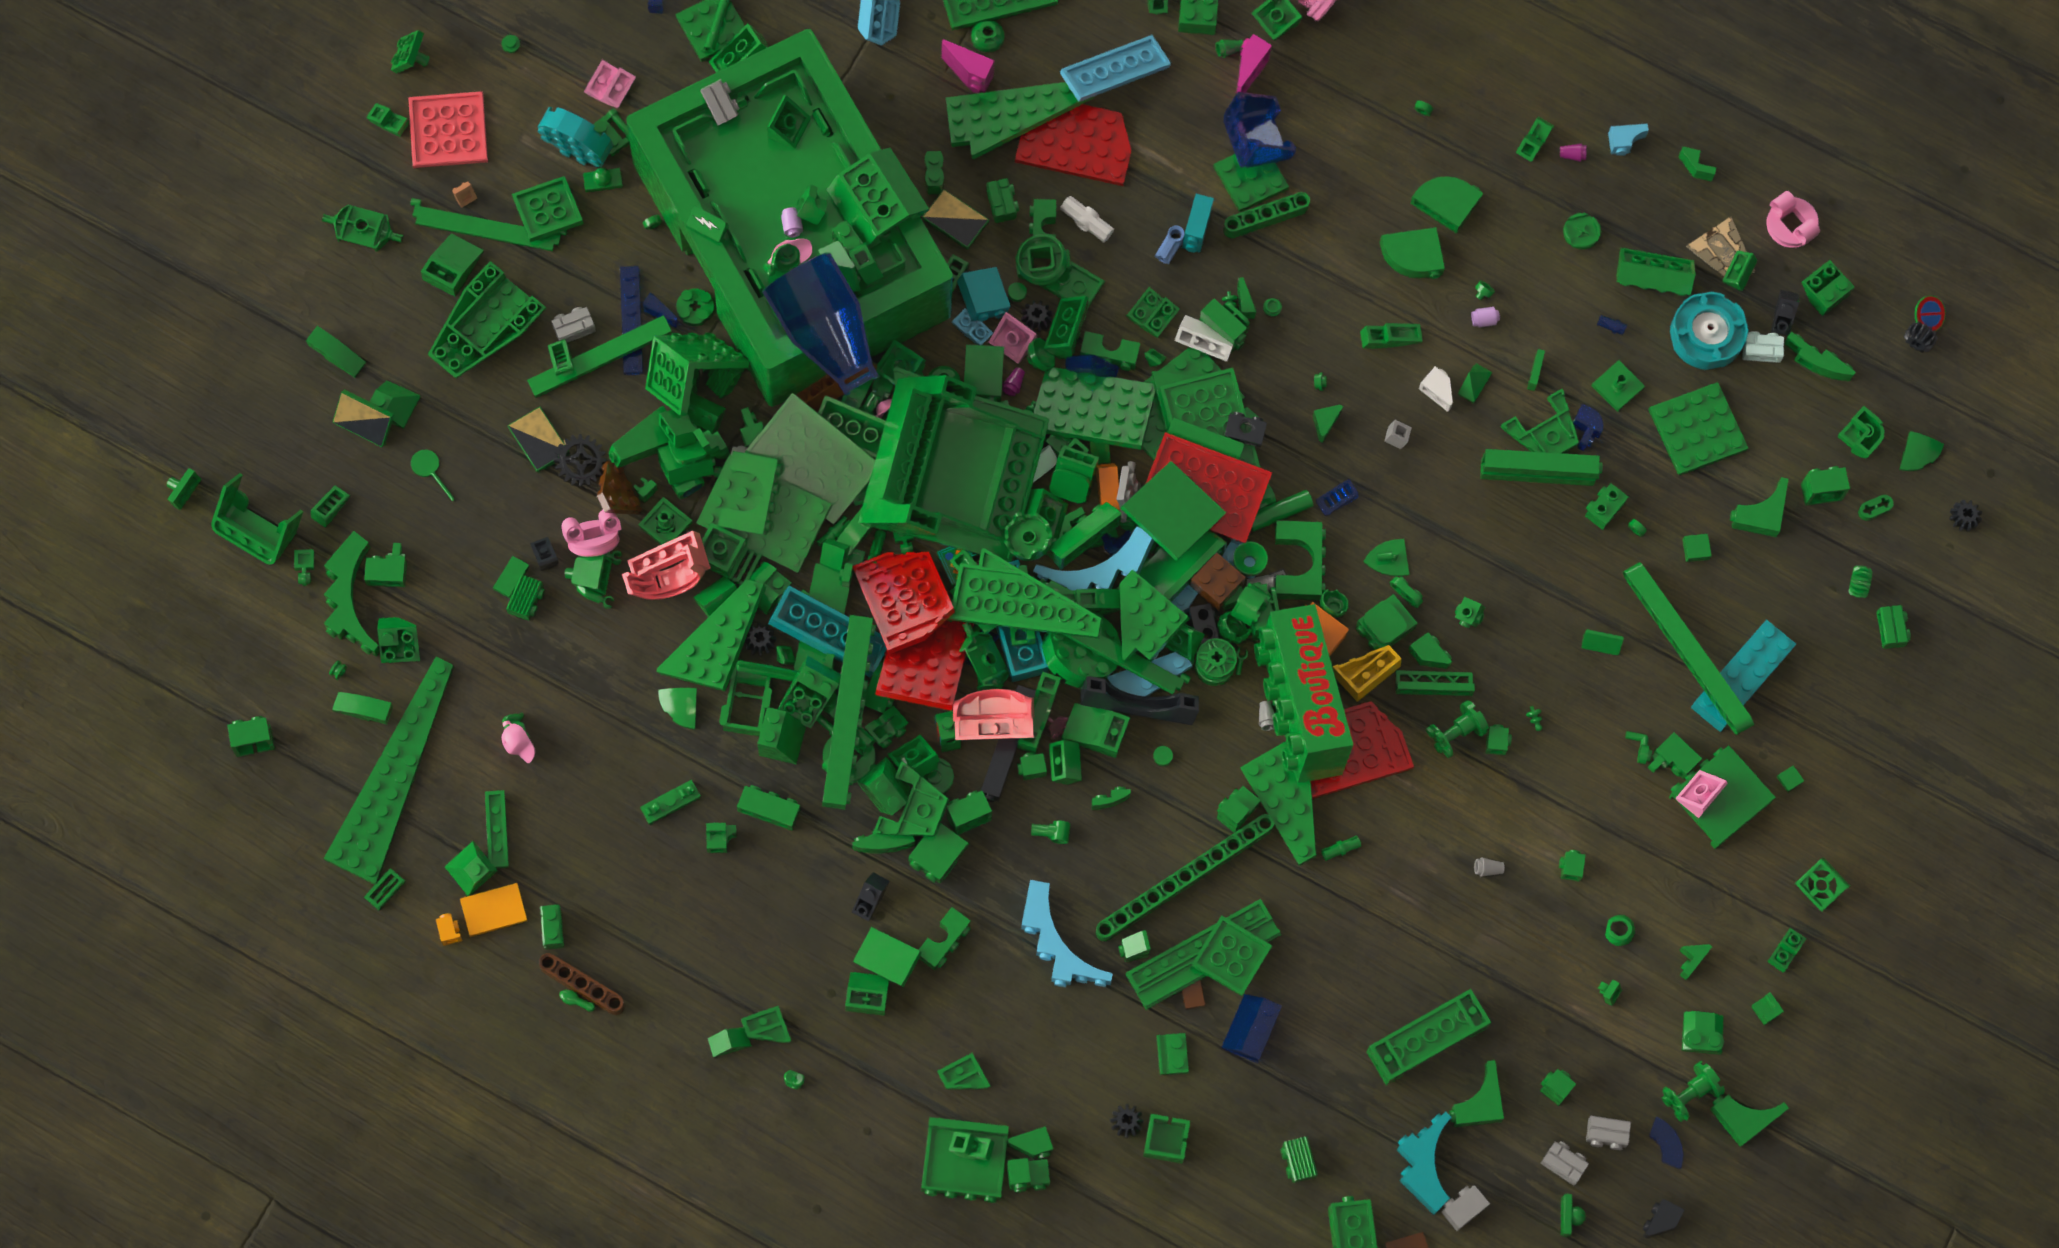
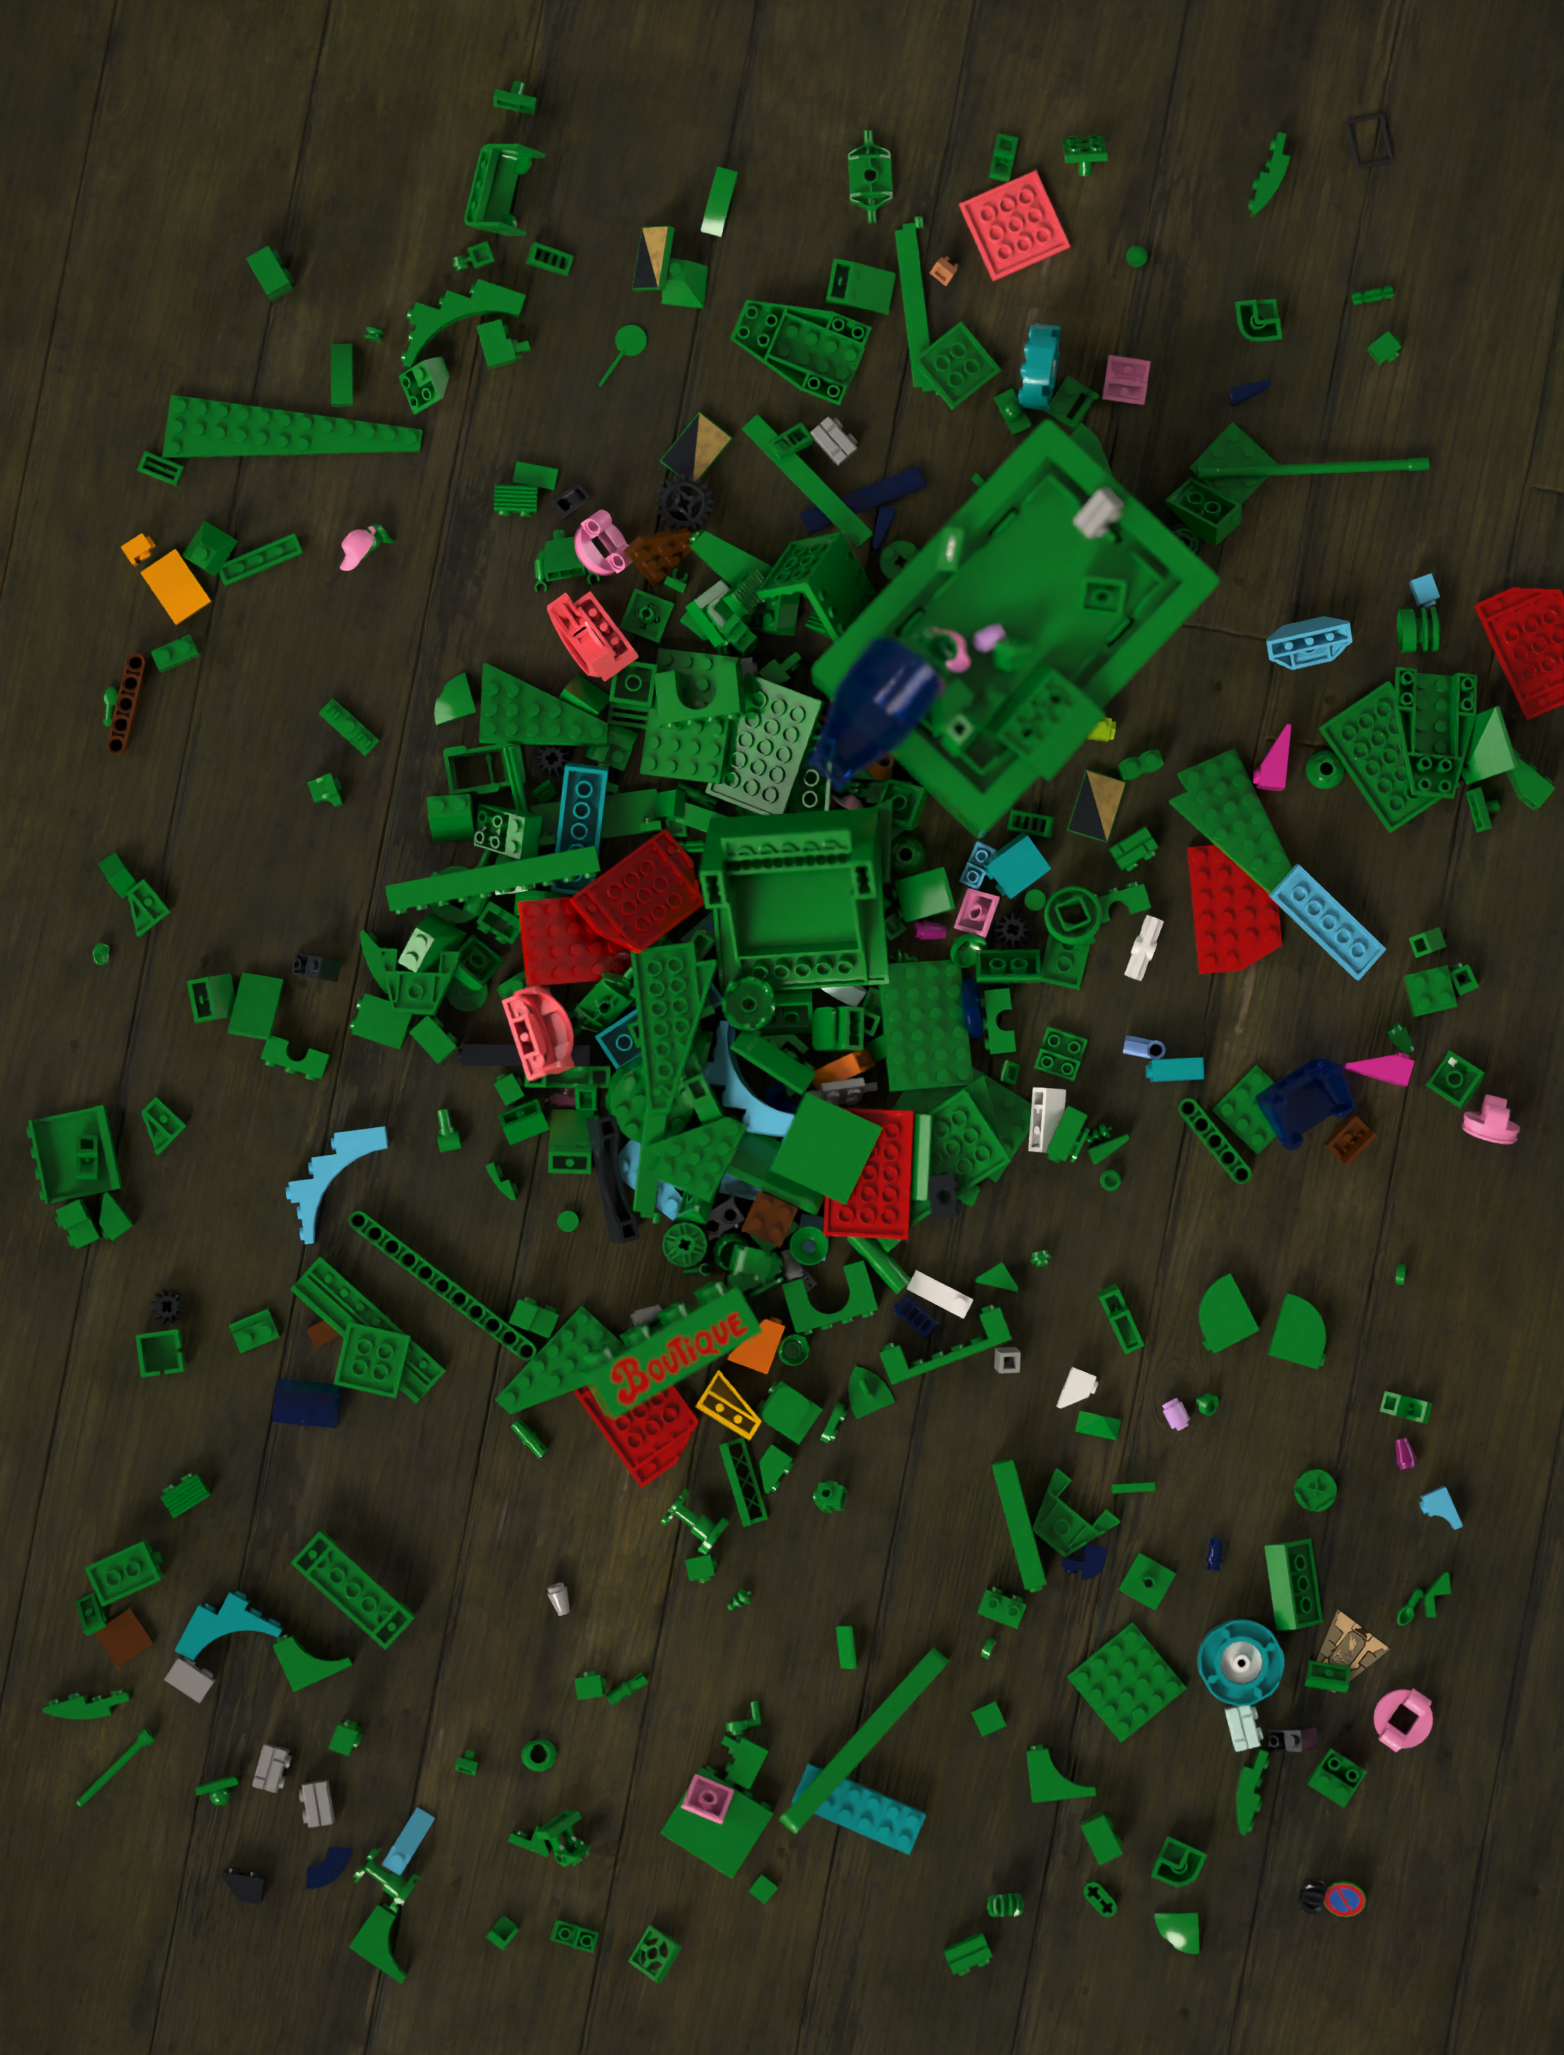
camera: 80 degrees right, 15 degrees up
green brick [737,785,800,831] -> none
slope [1118,930,1150,962] -> none
green slope [1682,1011,1724,1055] -> none
black gear [1949,499,1982,532] -> none
none -> medium azure slope [382,1807,435,1875]
none -> green tile [535,1810,592,1867]
none -> green slope [575,1084,598,1111]
none -> green pin [605,1672,648,1706]
none -> green plate [879,1304,1011,1385]
none -> white slope [906,1270,973,1319]
none -> reddish brown bracket [1323,1113,1376,1165]
none -> green piece [1397,1588,1424,1626]

